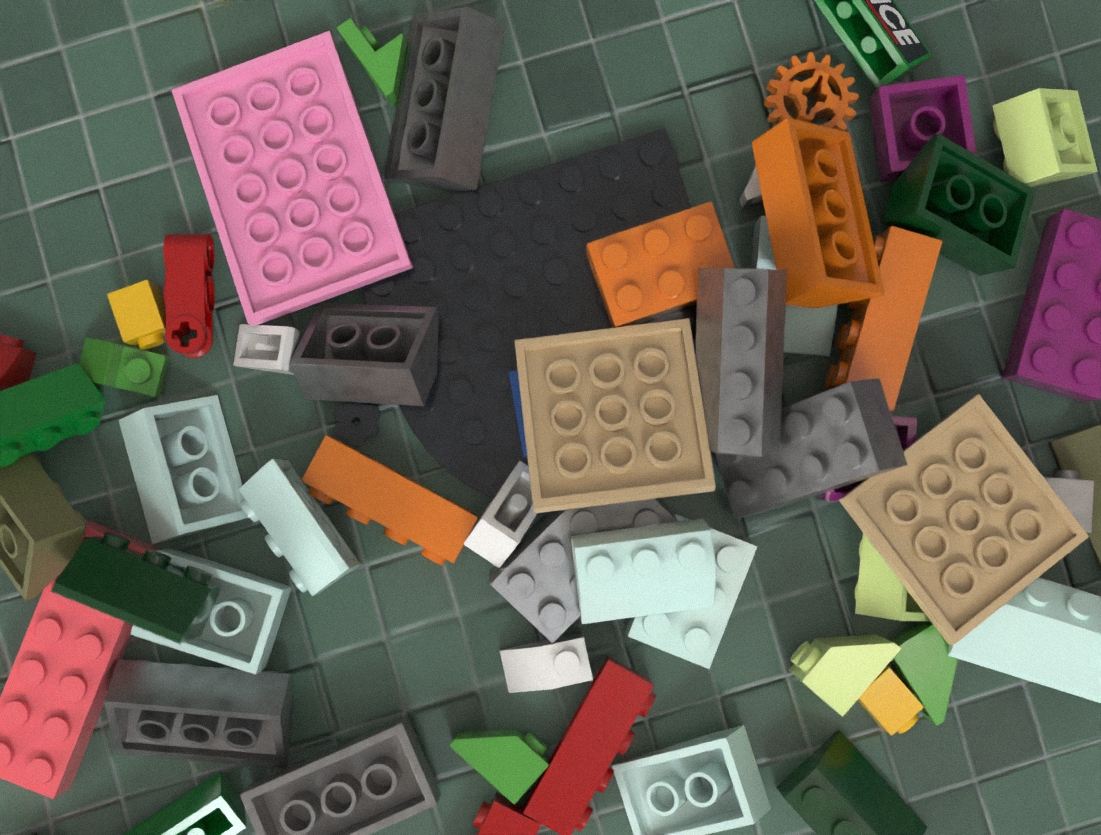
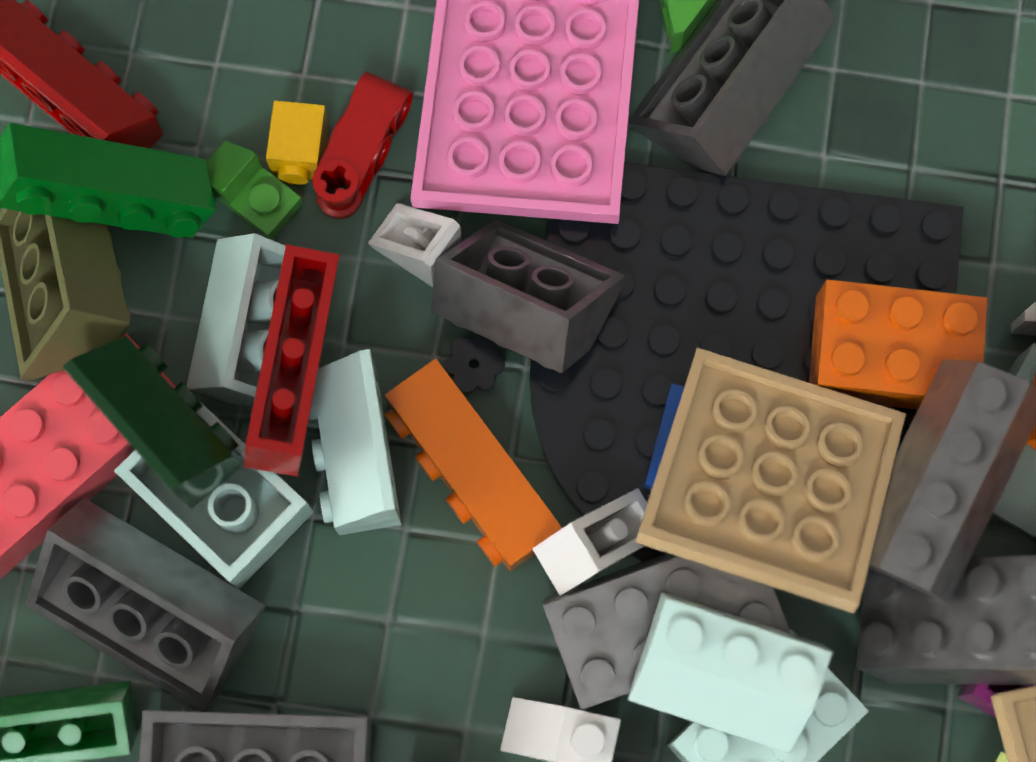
camera: 20 degrees right, 10 degrees down
none -> red brick [243,244,339,477]

